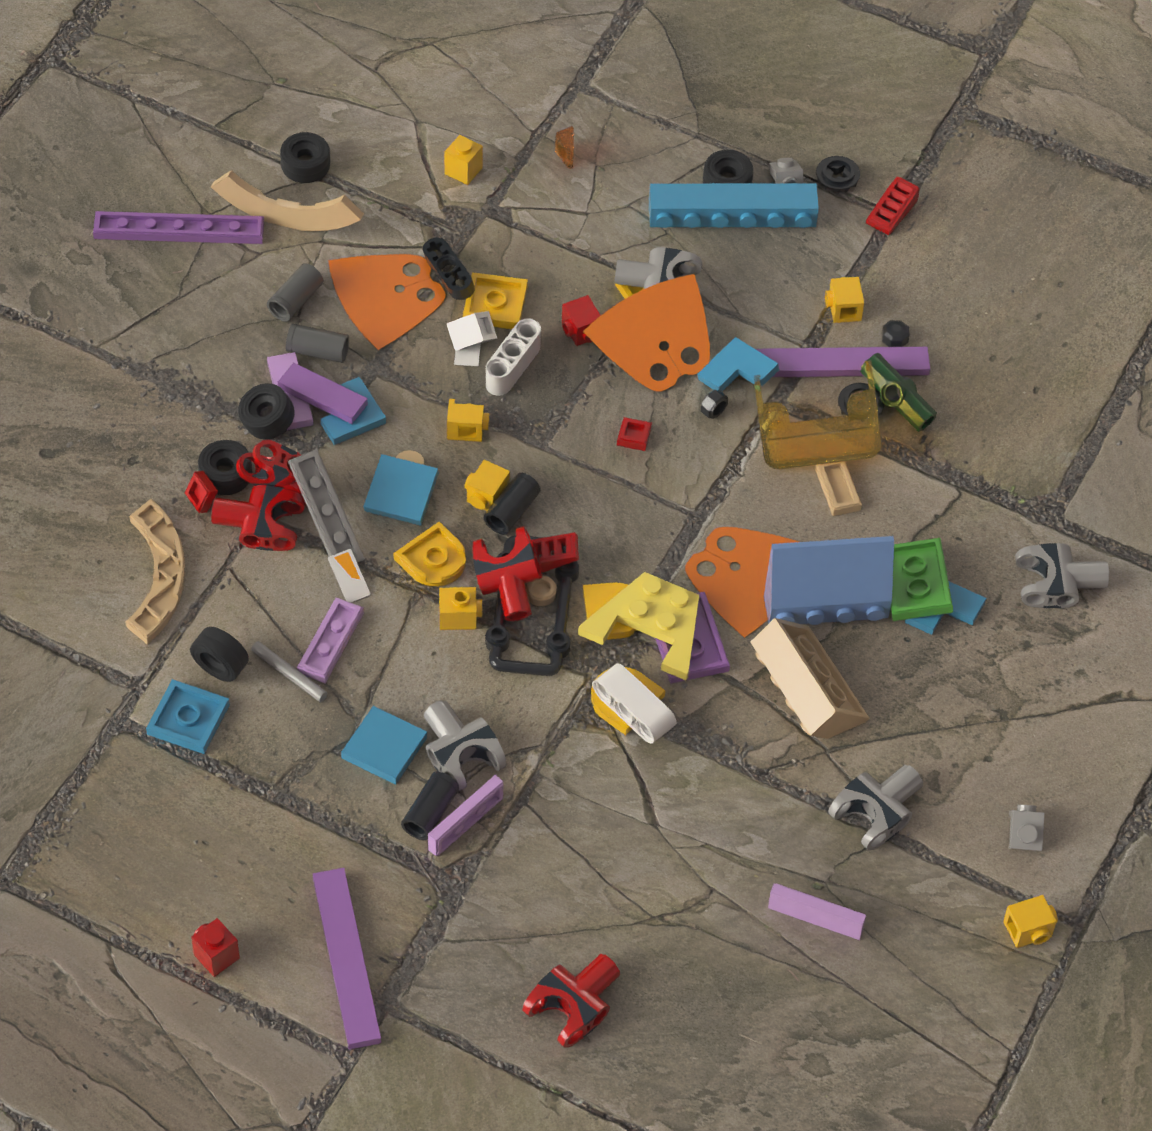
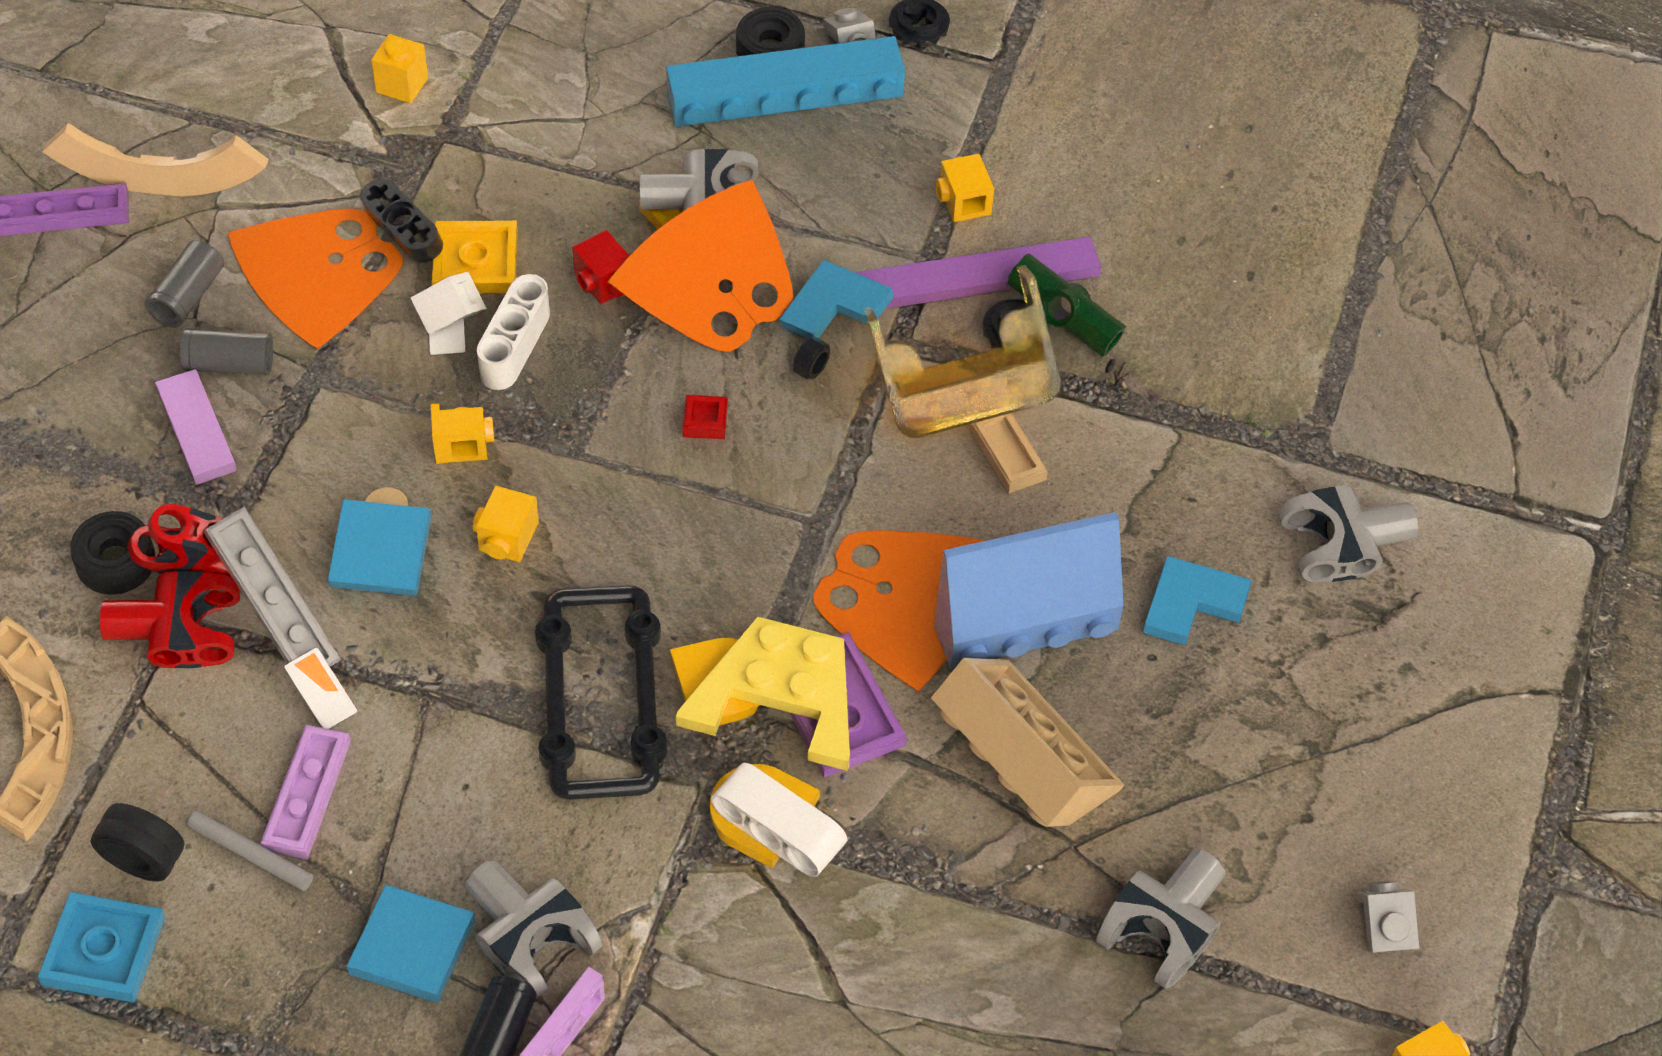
camera: 10 degrees left, 0 degrees up
red tile [185,471,218,513] -> none
black tyre [238,383,295,439] -> none
medium lavender tile [278,362,368,424] -> none
black tyre [280,132,330,183] -> none
dark azure tile [320,377,386,445] -> none
yellow tile [393,522,466,586] -> none
yellow brick [439,587,482,630] -> none
red connector [473,526,542,621] -> none
black pin [483,473,541,535] -> none
red slope [514,532,579,573] -> none
tan tile [526,576,557,606] -> none
clear orange slope [555,126,574,169] -> none
red slope [866,176,920,235] -> none
black tile [882,320,910,347] -> none
bright green tile [891,538,953,621] -> none

